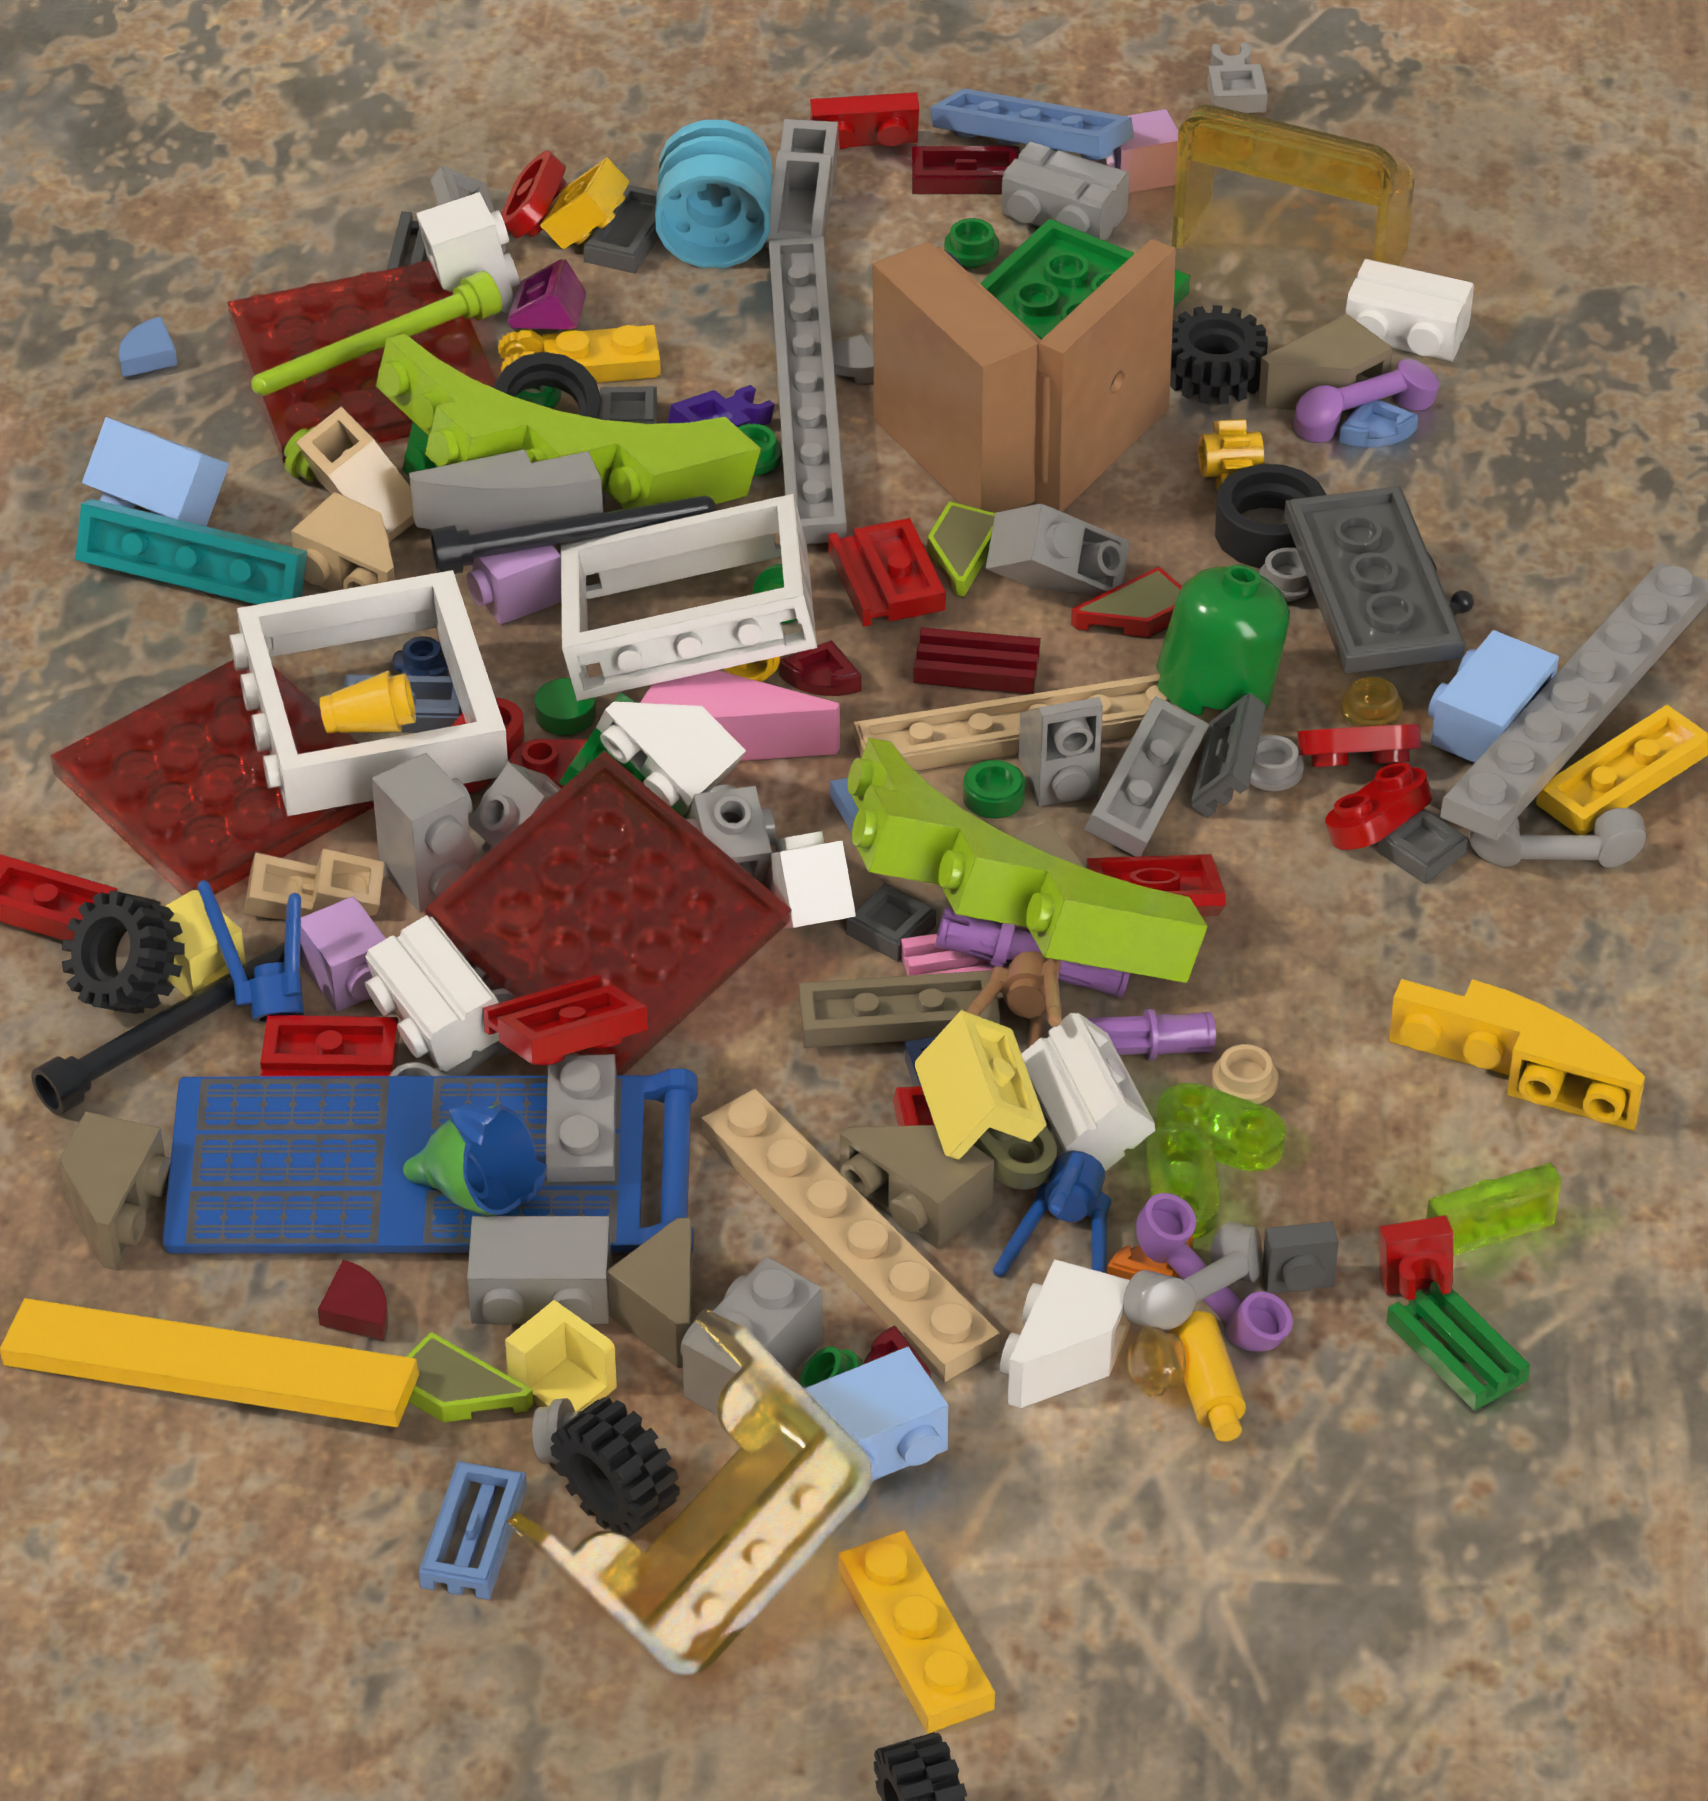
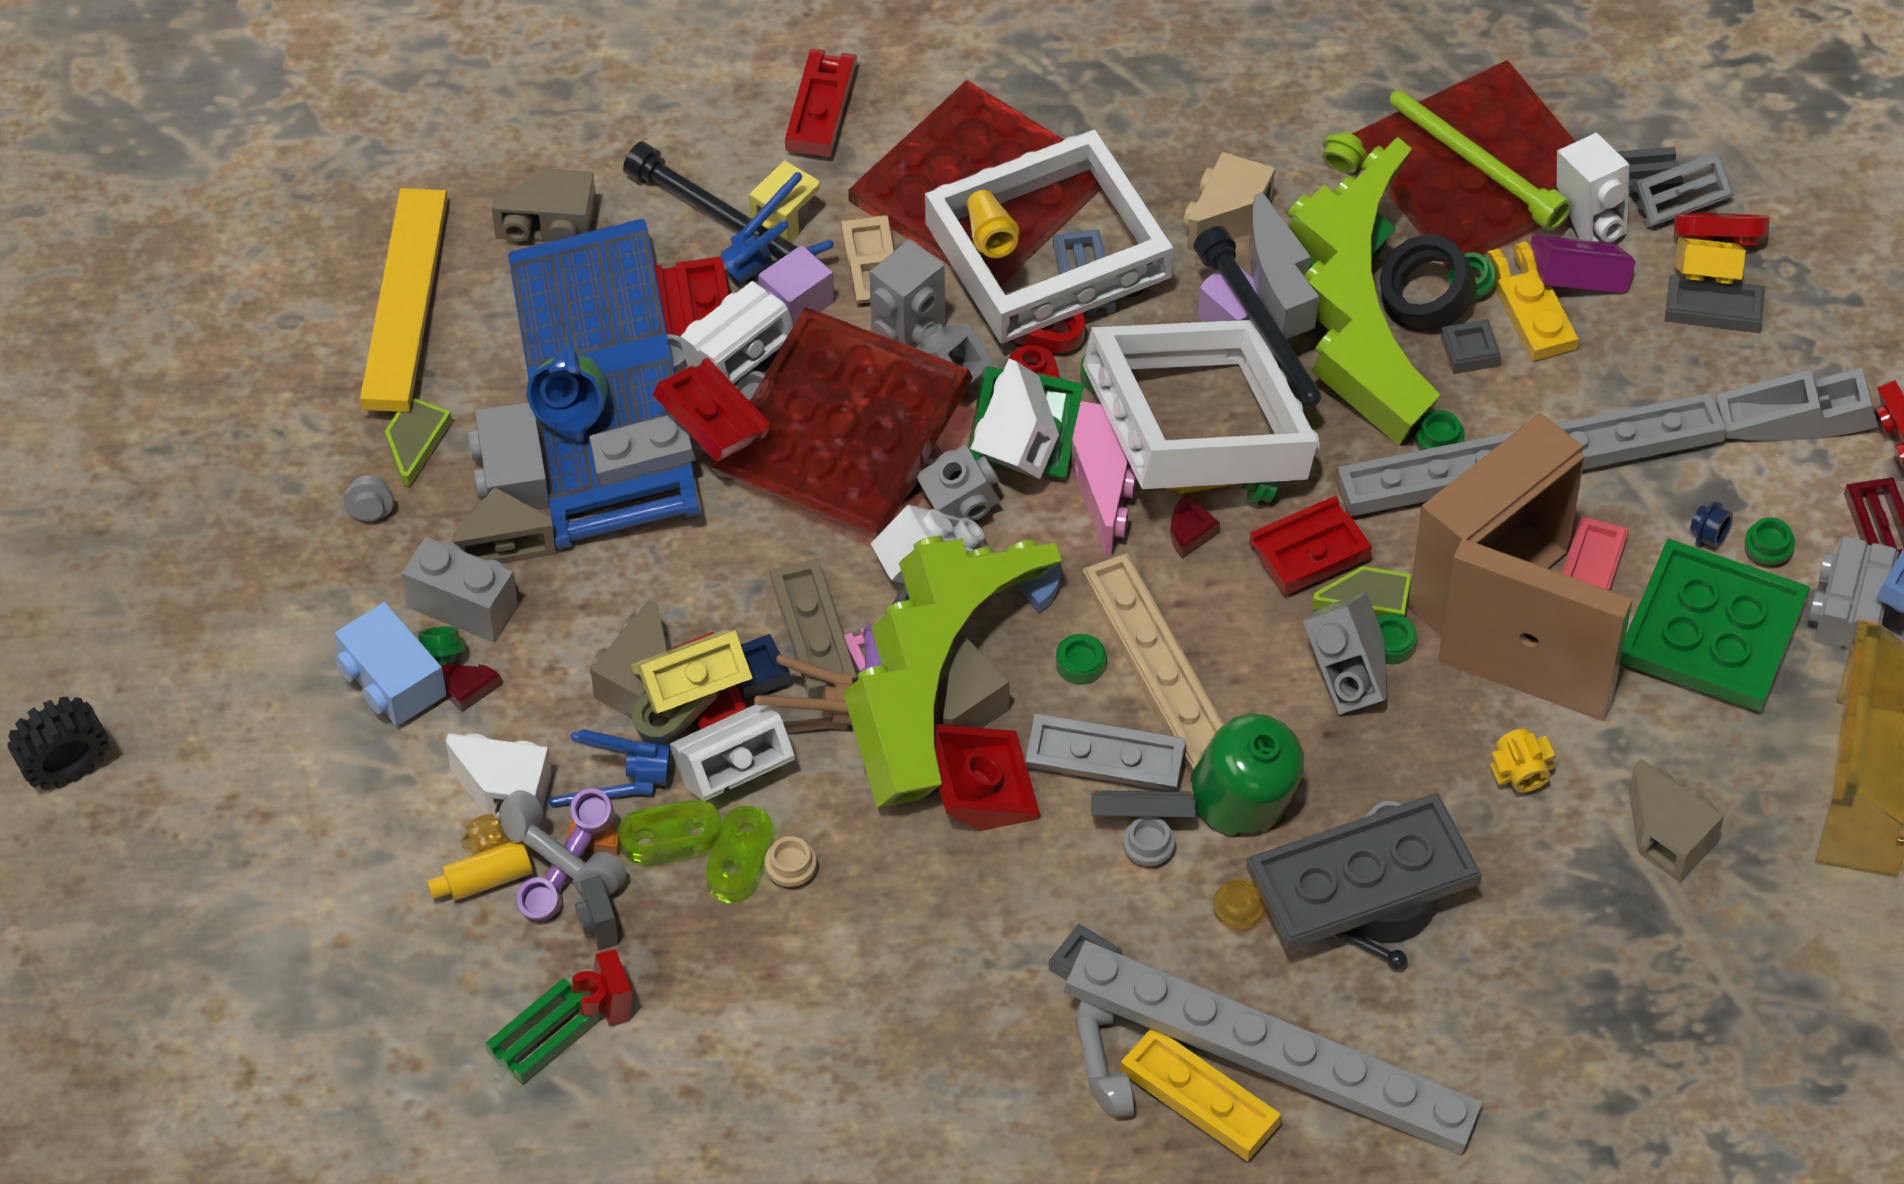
camera: 80 degrees right, 10 degrees up
black tyre [62,891,185,1014] -> none
teal plate [75,499,307,605] -> none
light blue brick [82,417,230,527] -> none
medium blue tile [119,316,177,377] -> none
tan slope [296,406,415,543] -> none
dark red tile [318,1260,389,1341] -> none
medium blue tile [418,1461,527,1600] -> none
light yellow panel [505,1300,617,1412] -> none
clear yellow windscreen [506,1309,872,1675] -> none
black tyre [550,1397,680,1537] -> none
medium azure wheel [655,120,773,268] -> none
dark purple plate [667,385,775,427] -> none
tan plate [701,1089,1000,1383] -> none
light grey tile [832,334,874,384] -> none
yellow plate [838,1530,995,1734] -> none
dark red tile [913,627,1041,694] -> none
light grey slope [1018,697,1103,807] -> none
tile [1071,567,1182,637] -> none
medium lavender axle [1088,1009,1216,1061] -> none
black tyre [1170,305,1268,405] -> none
black tyre [1215,464,1327,568] -> none
medium lavender bar [1292,359,1439,443] -> none
red plate [1297,724,1422,767] -> none
red plate [1325,762,1433,850] -> none
medium blue tile [1339,400,1418,448] -> none
white brick [1346,259,1474,362] -> none
yellow slope [1389,979,1645,1131] -> none
clear neon green plate [1426,1162,1562,1256] -> none
light blue brick [1428,630,1559,763] -> none

